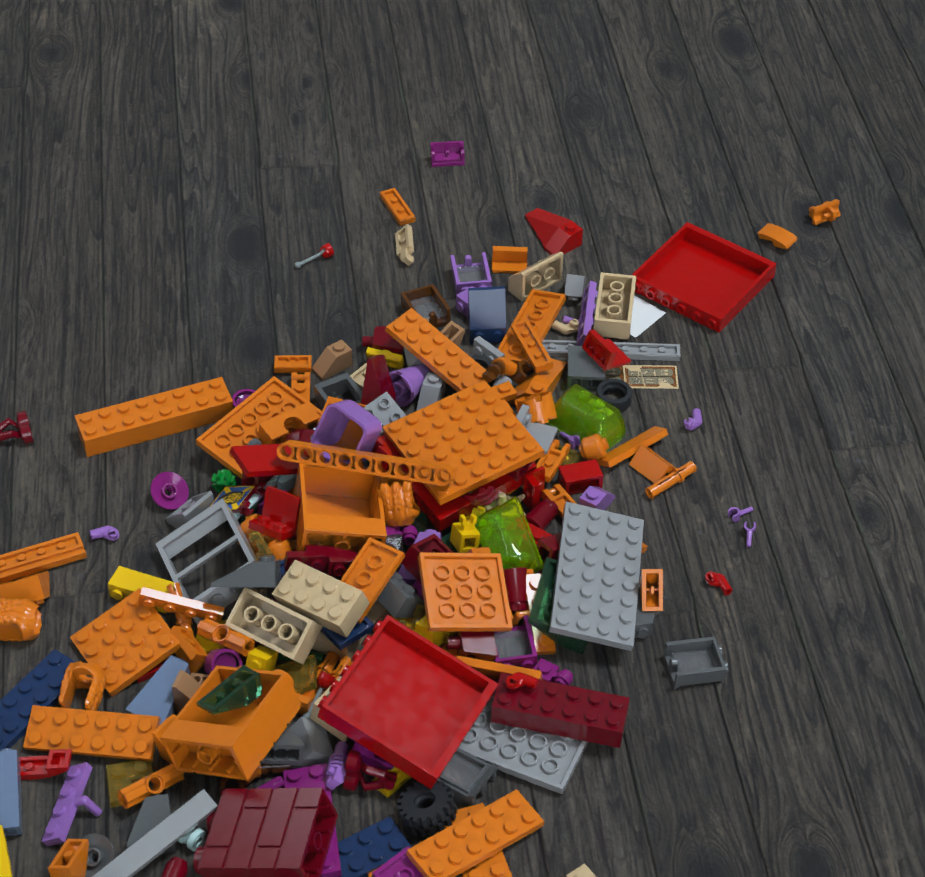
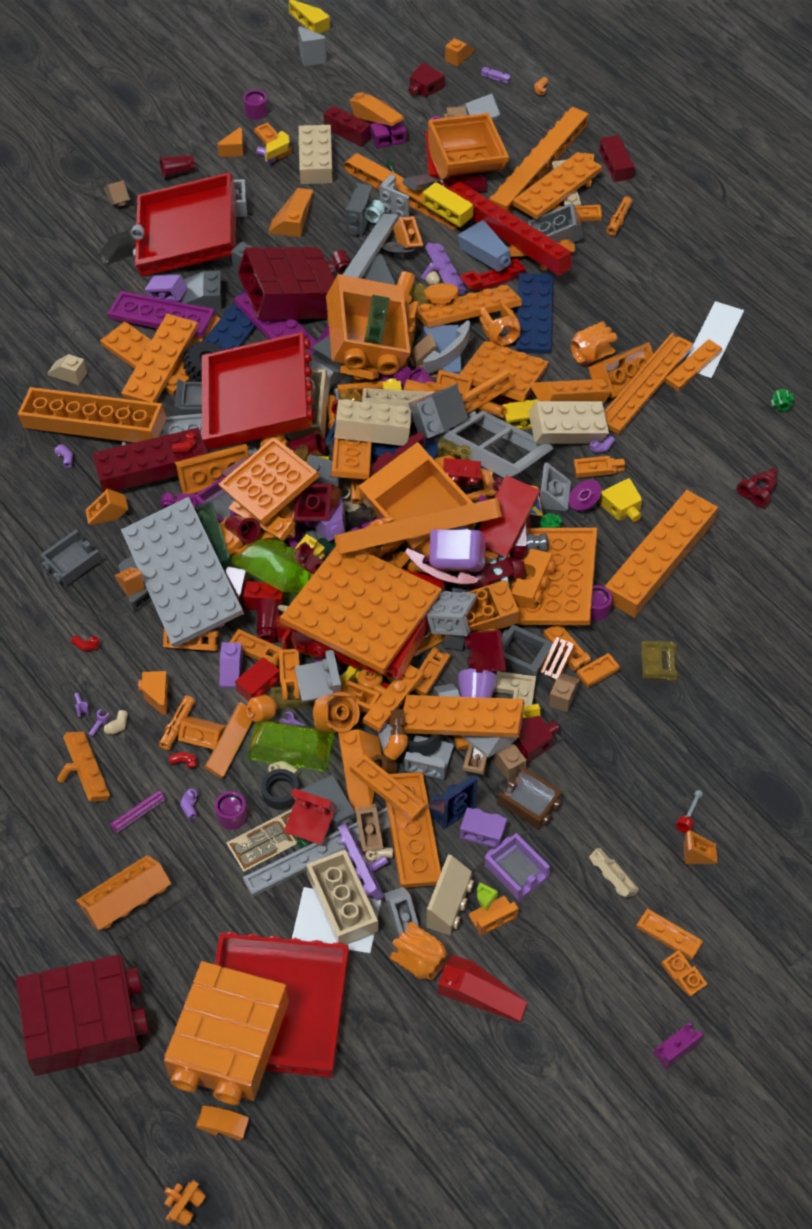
camera: 150 degrees right, 10 degrees up
none -> dark red brick [16,955,149,1076]
none -> orange brick [18,387,167,443]
none -> medium lavender arm [55,444,73,468]
none -> orange plate [57,732,110,802]
none -> orange slope [76,855,171,930]
none -> orange slope [86,489,128,525]
none -> tan arm [104,710,128,735]
none -> magenta axle [111,790,165,833]
none -> orange slope [138,671,168,715]
none -> orange brick [164,961,289,1105]
none -> red arm [168,752,197,768]
none -> magenta piece [215,791,247,830]
none -> medium nougat slope [355,804,383,852]
none -> orange piece [389,922,448,980]
none -> light grey slope [423,320,470,373]
none -> orange tile [424,283,458,304]
none -> tan hinge [425,271,440,286]
none -> lime tile [477,883,498,911]
none -> tan brick [529,401,609,444]
none -> orange slope [530,379,611,405]
none -> tile [540,636,575,679]
none -> orange hinge [573,456,625,478]
none -> yellow torso [599,478,642,522]
none -> clear yellow plate [641,641,678,681]
none -> orange slope [661,950,707,997]
none -> orange slope [683,830,718,864]

